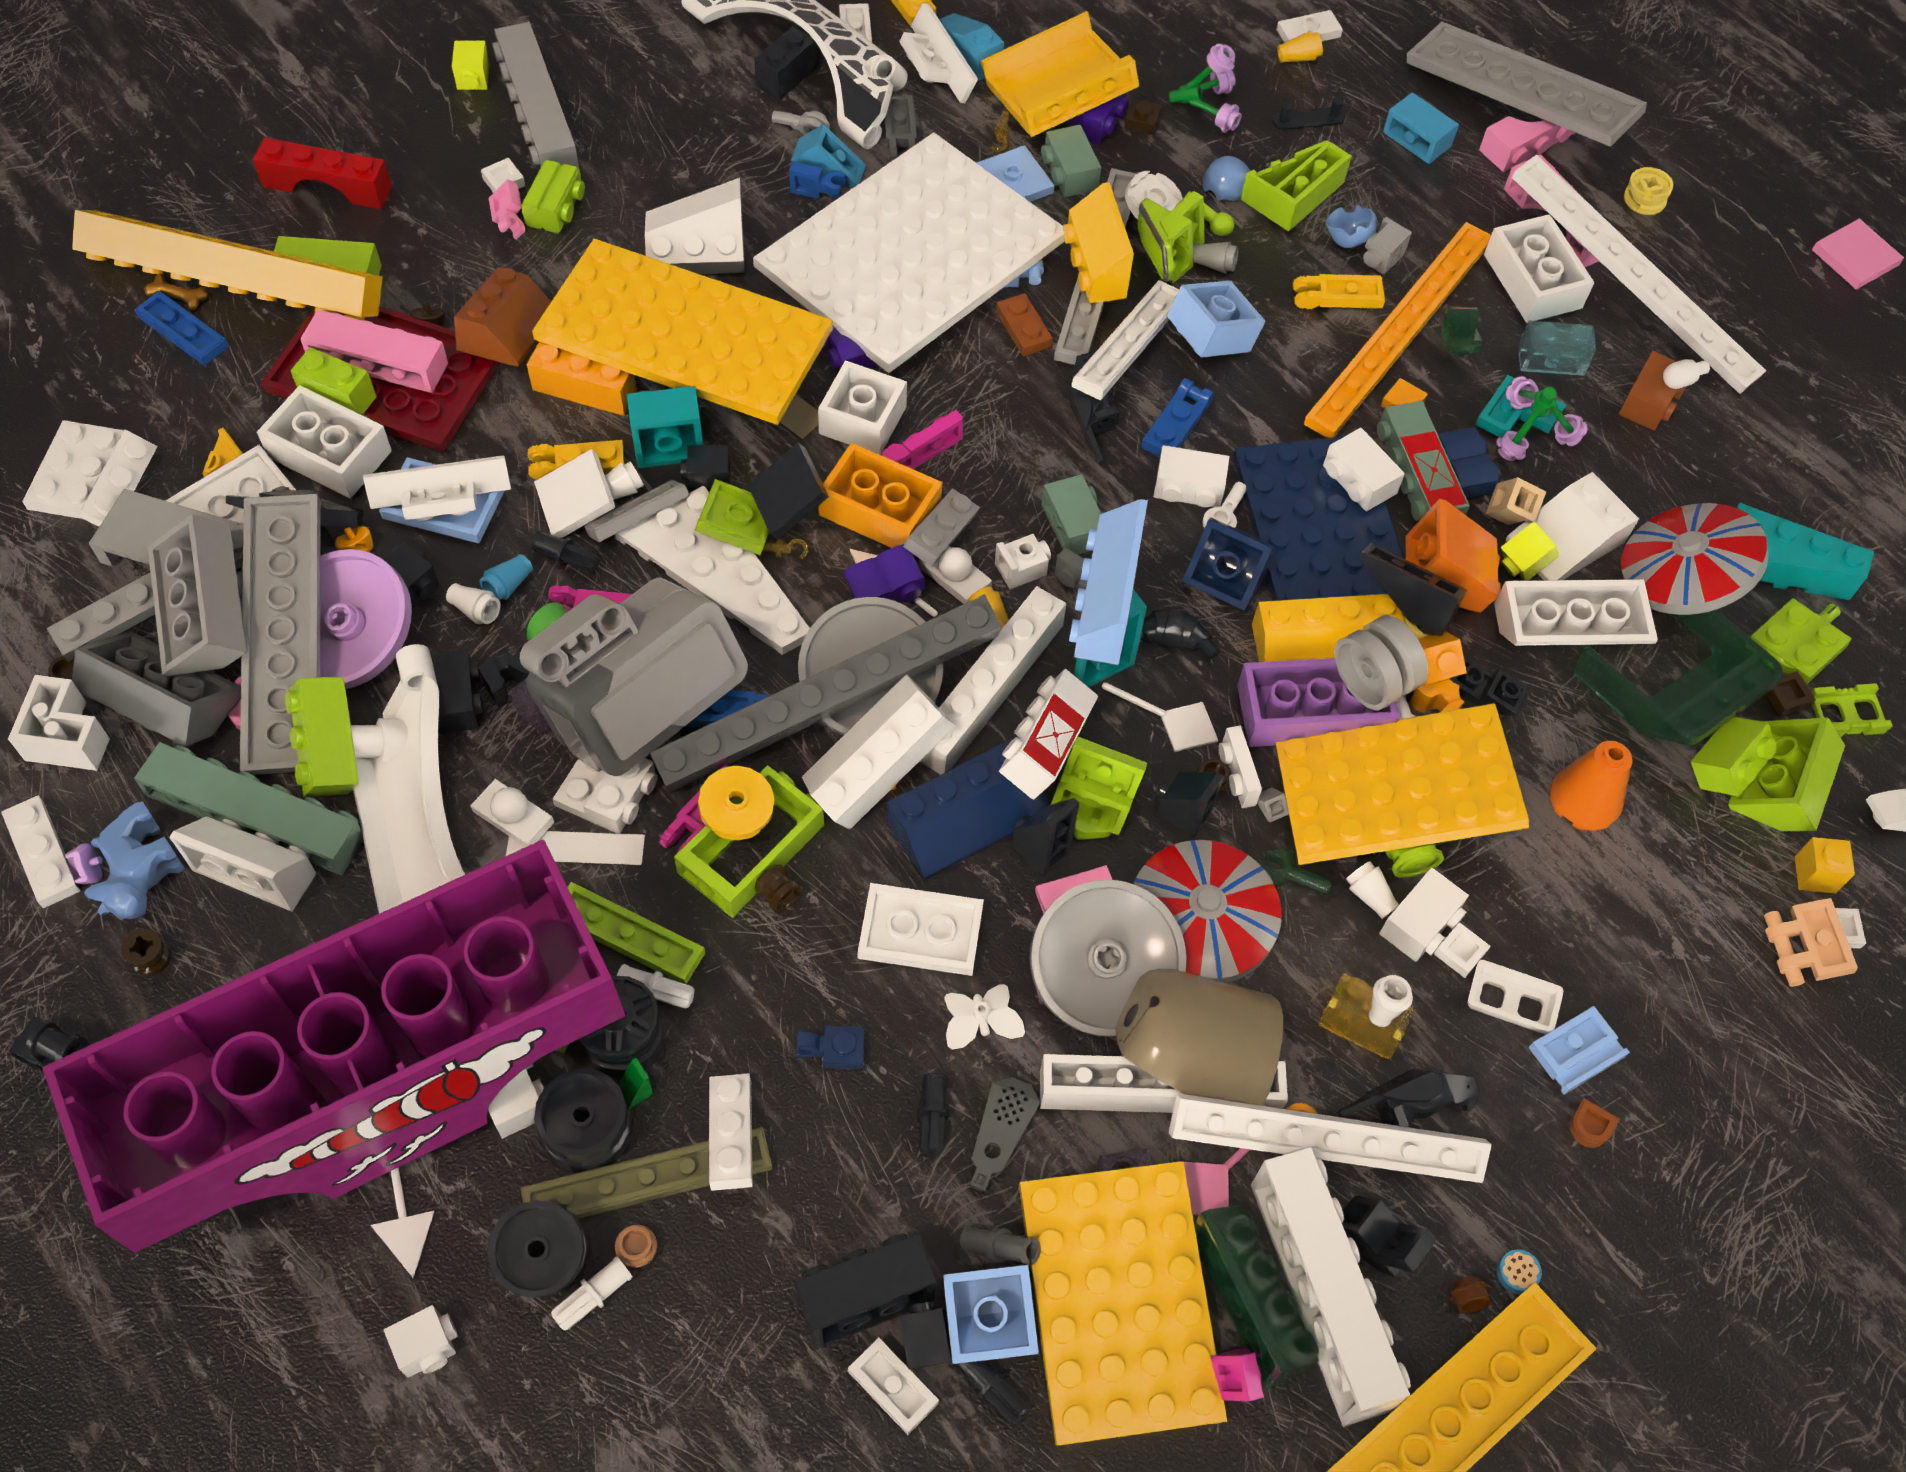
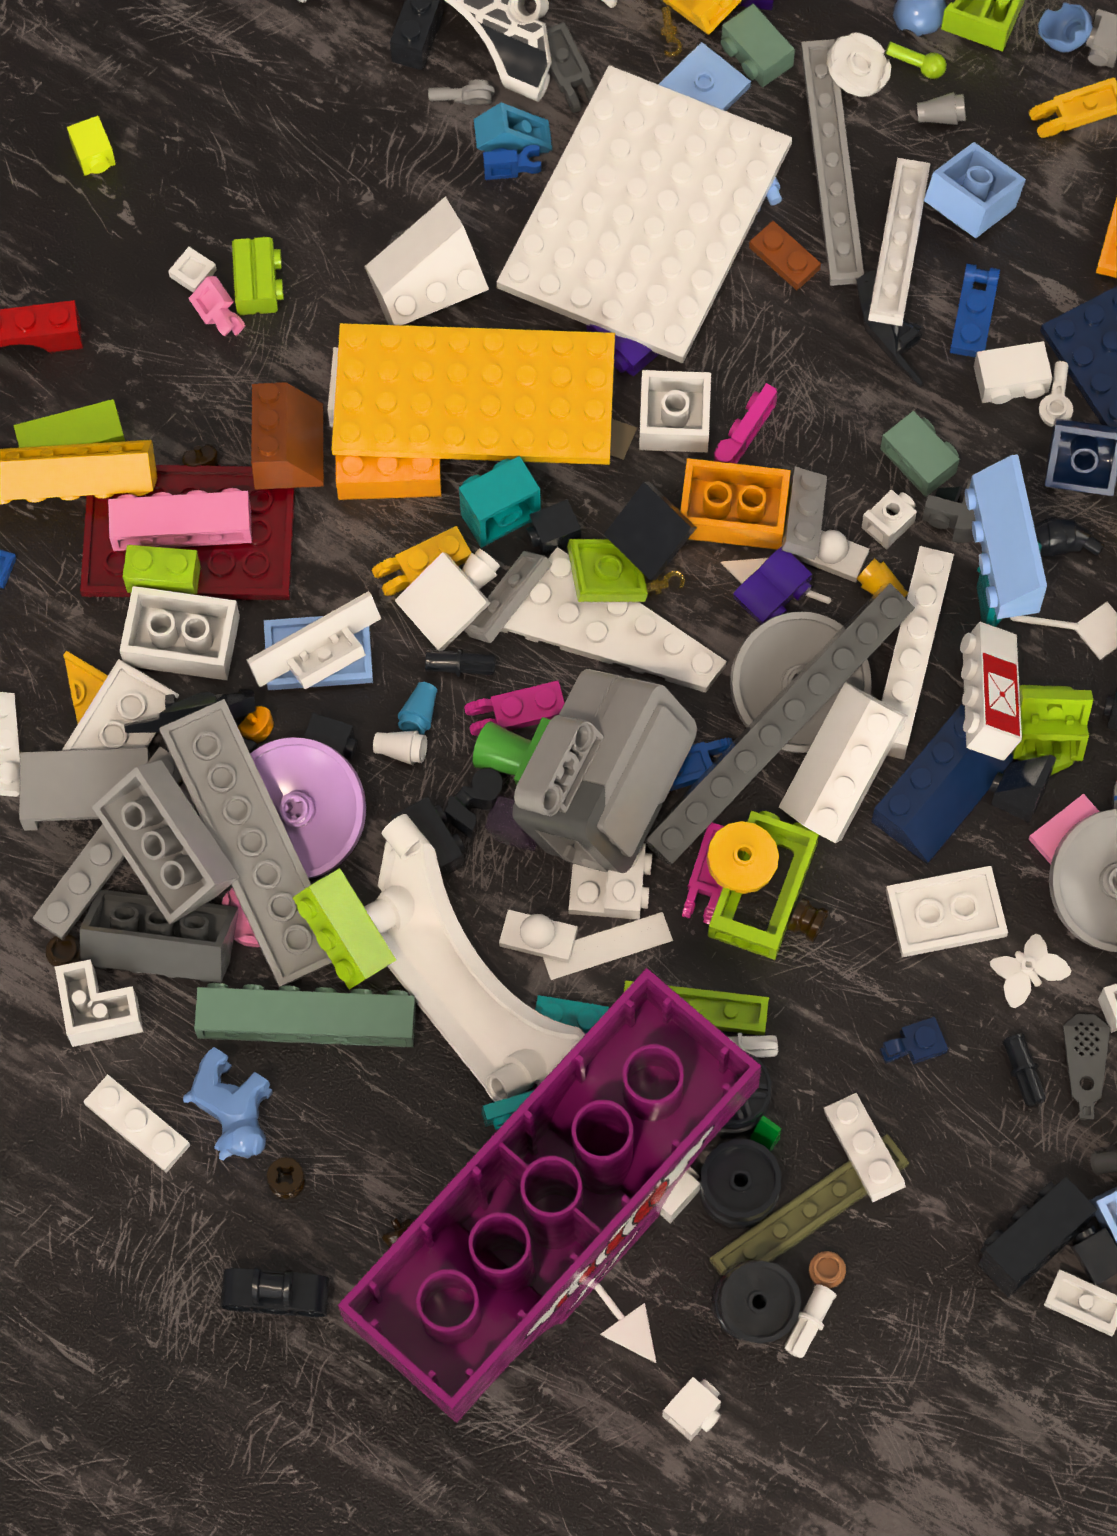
camera: 15 degrees left, 10 degrees up
lavender piece [65,843,103,885] -> none
white slope [169,816,317,912] -> none
light grey brick [492,22,579,169] -> none
yellow slope [1063,182,1134,304] -> none
lime piece [1138,191,1205,285] -> none

